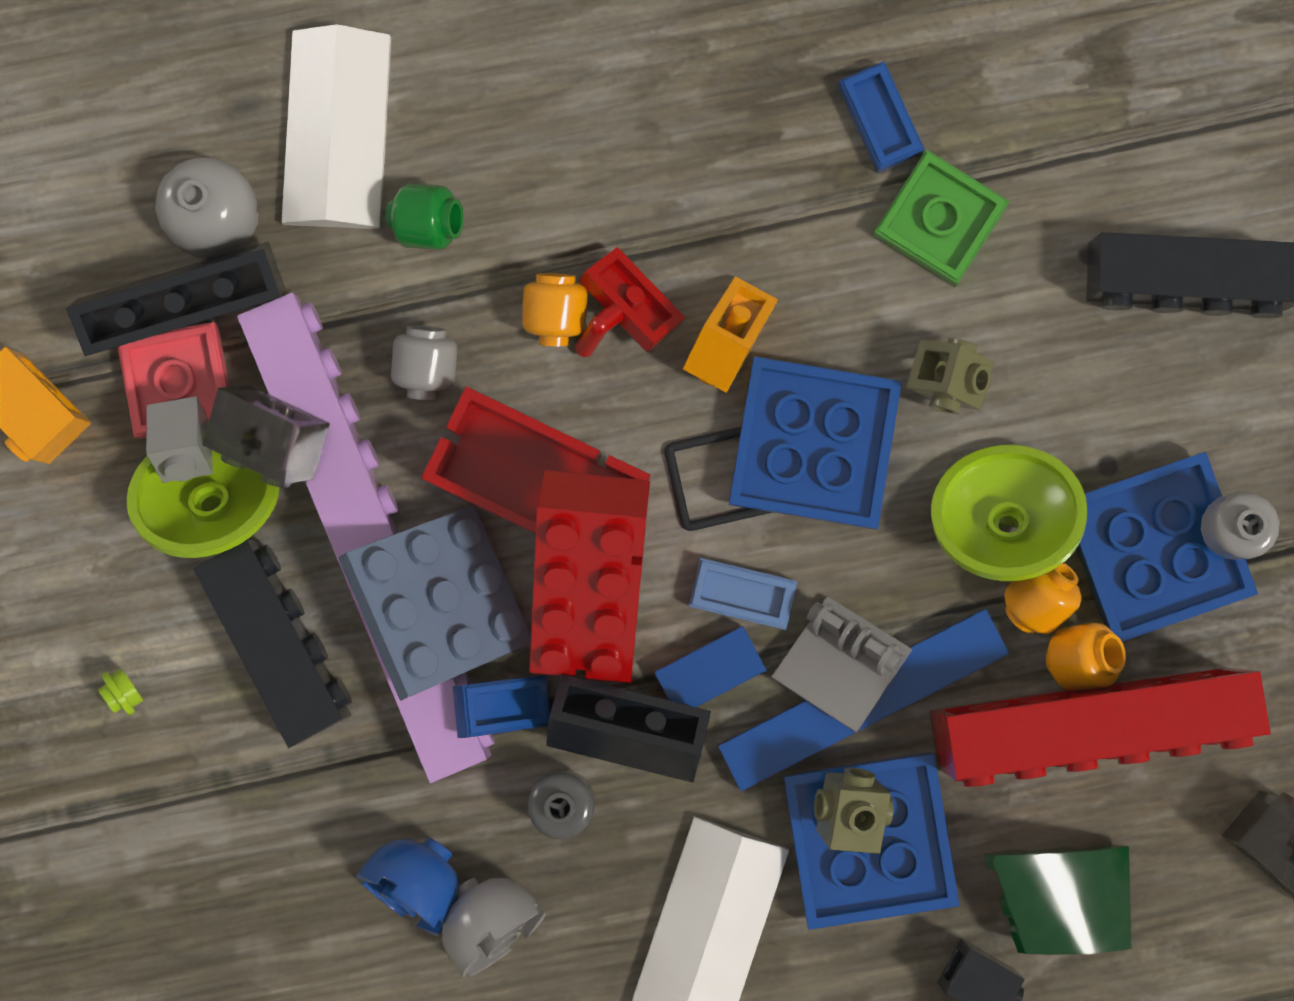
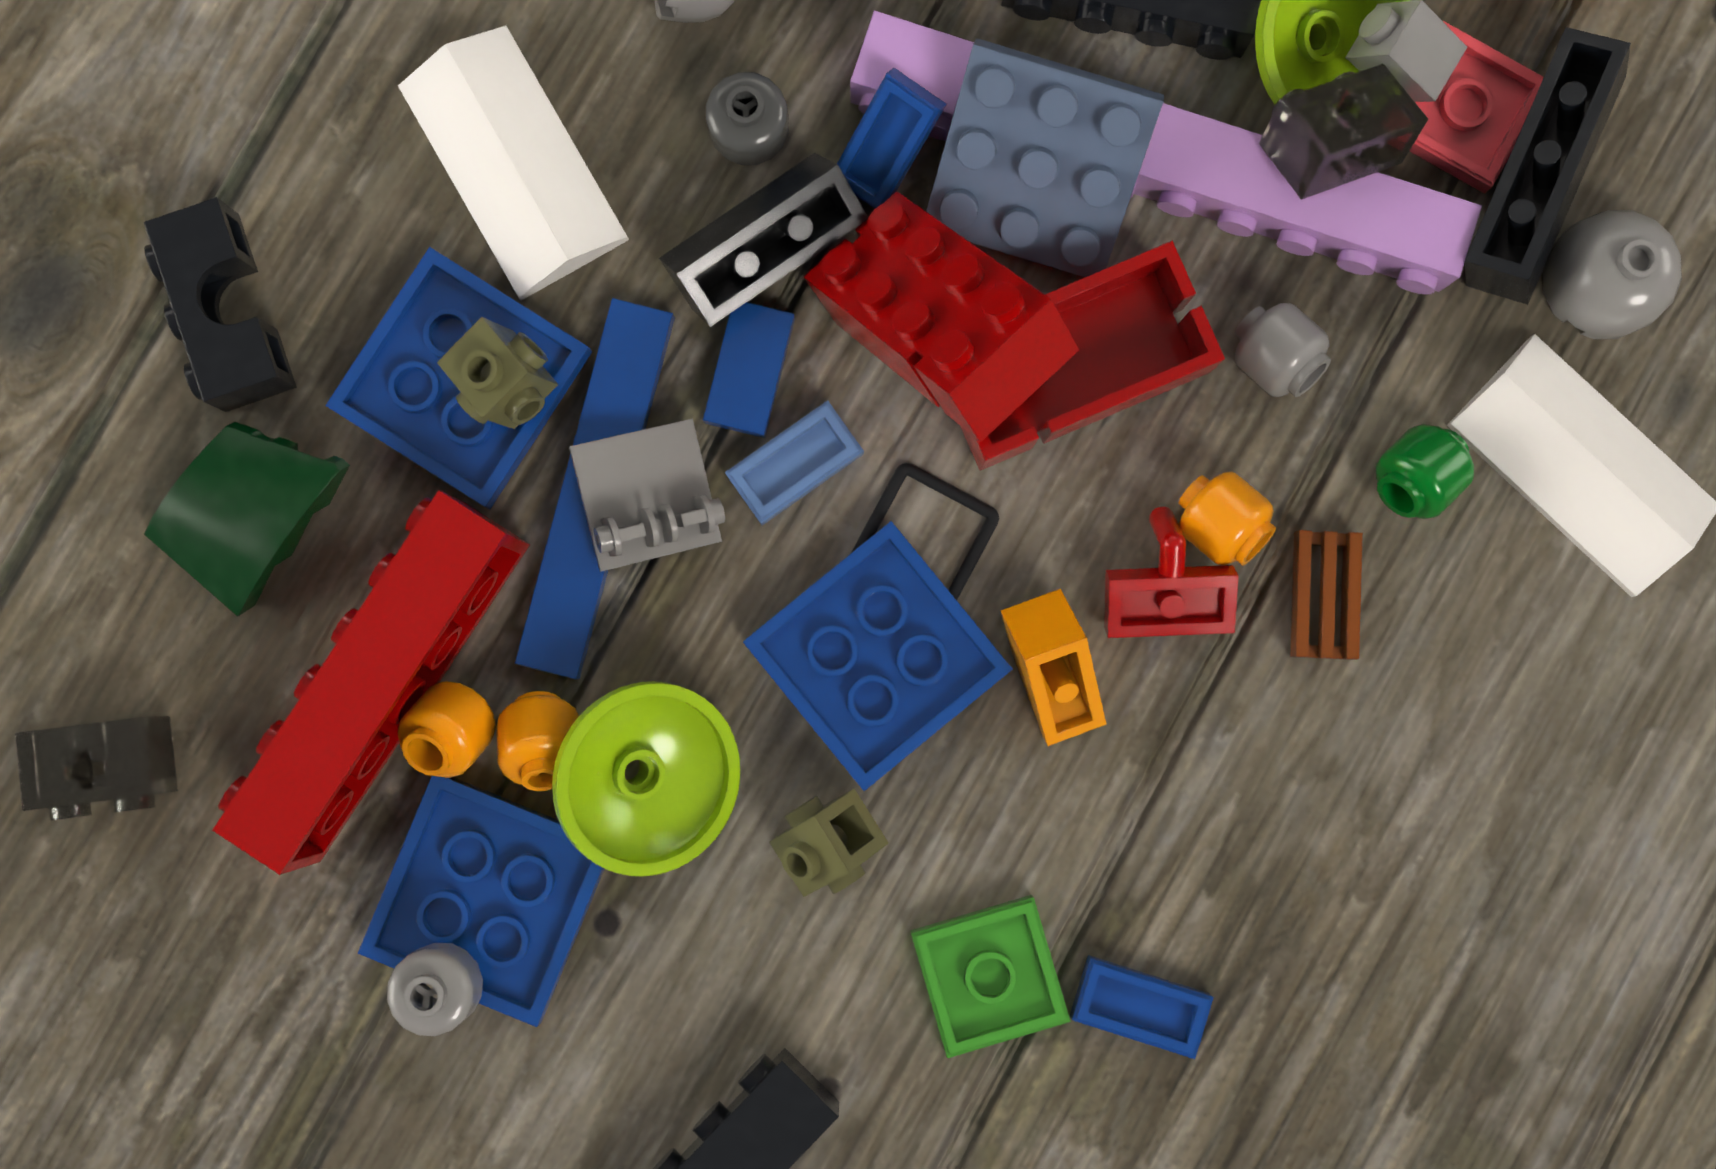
camera: 125 degrees right, 0 degrees up
none -> dark orange tile [1290,530,1363,660]

